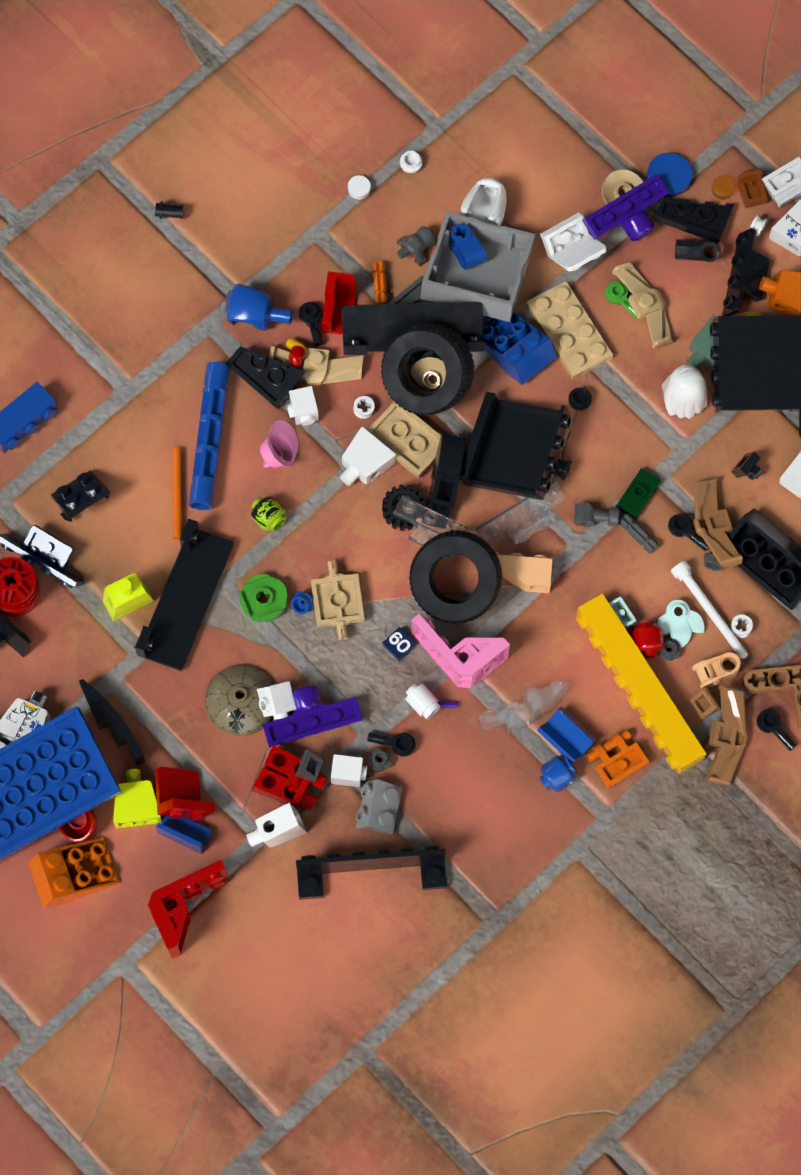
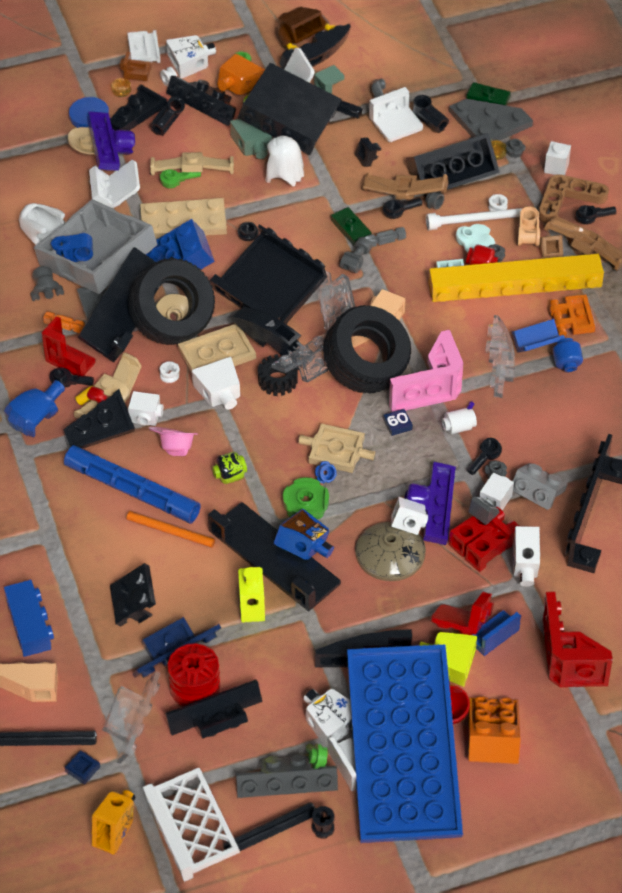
camera: 65 degrees left, 20 degrees down
none -> blue torso [273,509,334,560]

